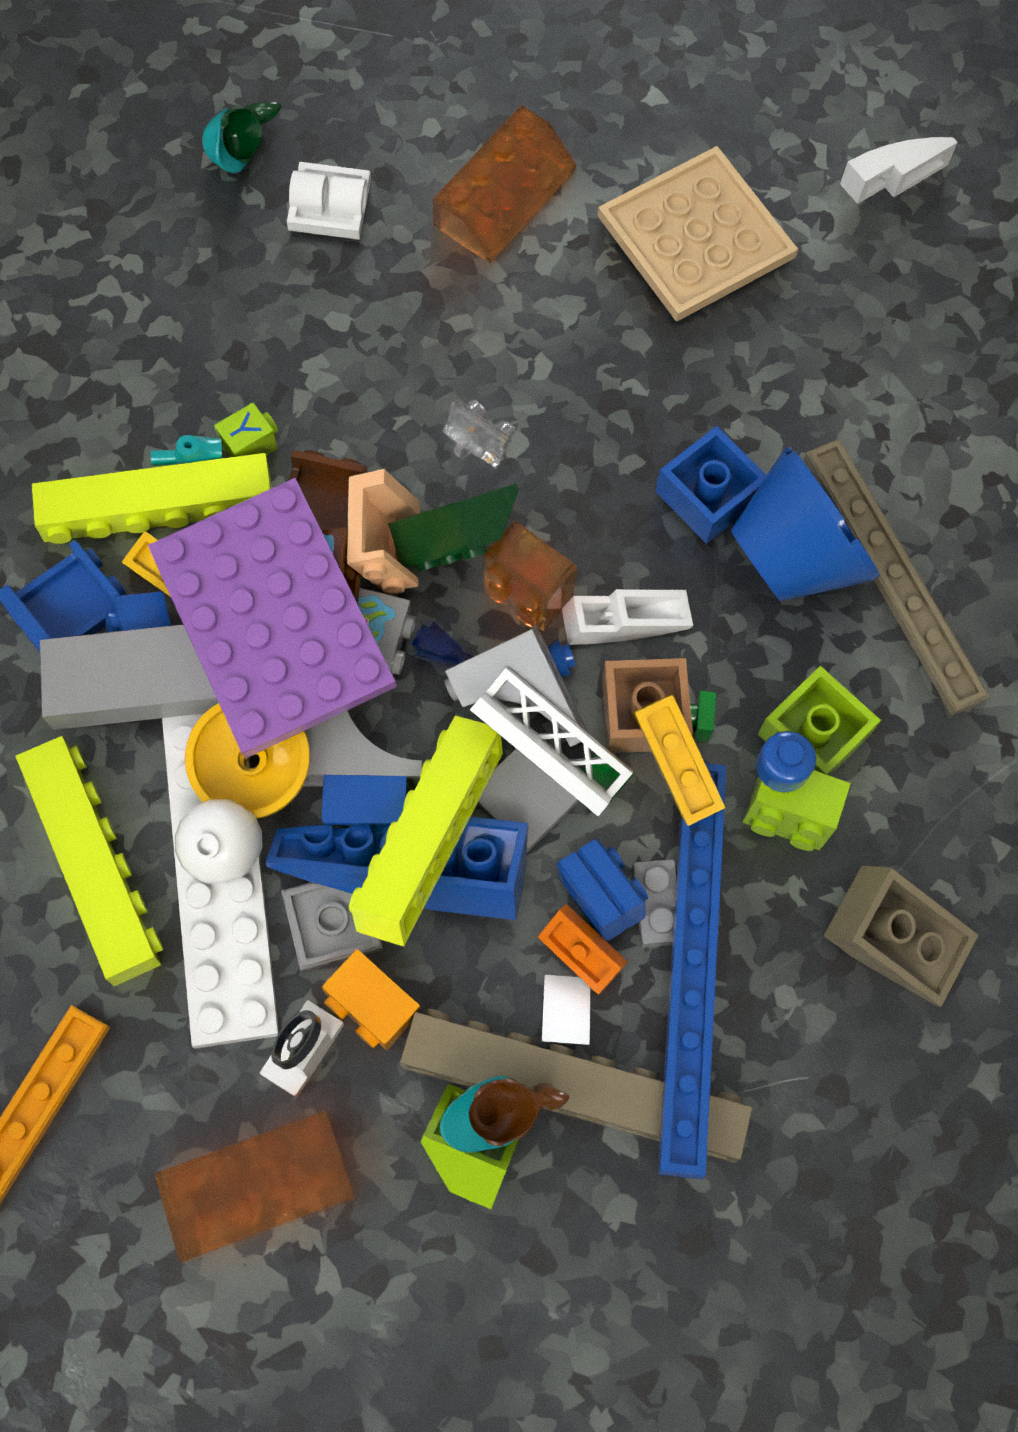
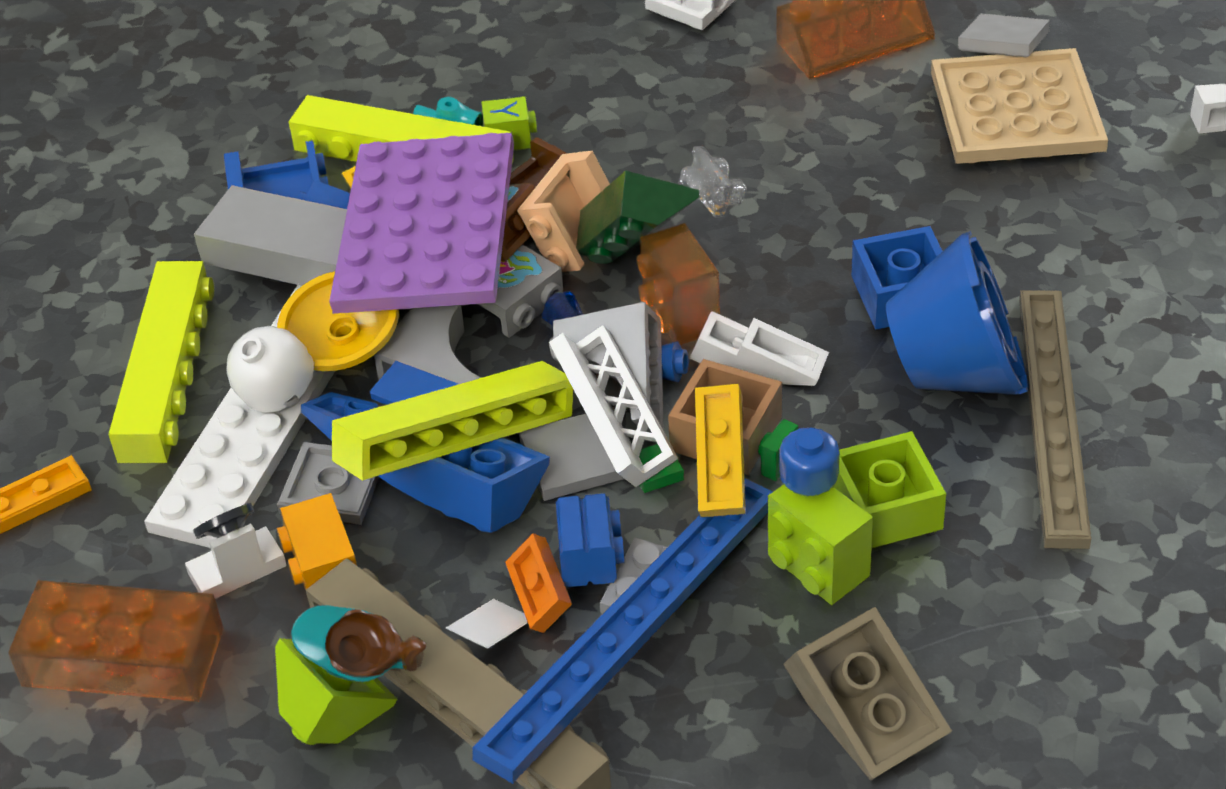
camera: 35 degrees right, 25 degrees down
none -> light grey tile [958,13,1050,57]

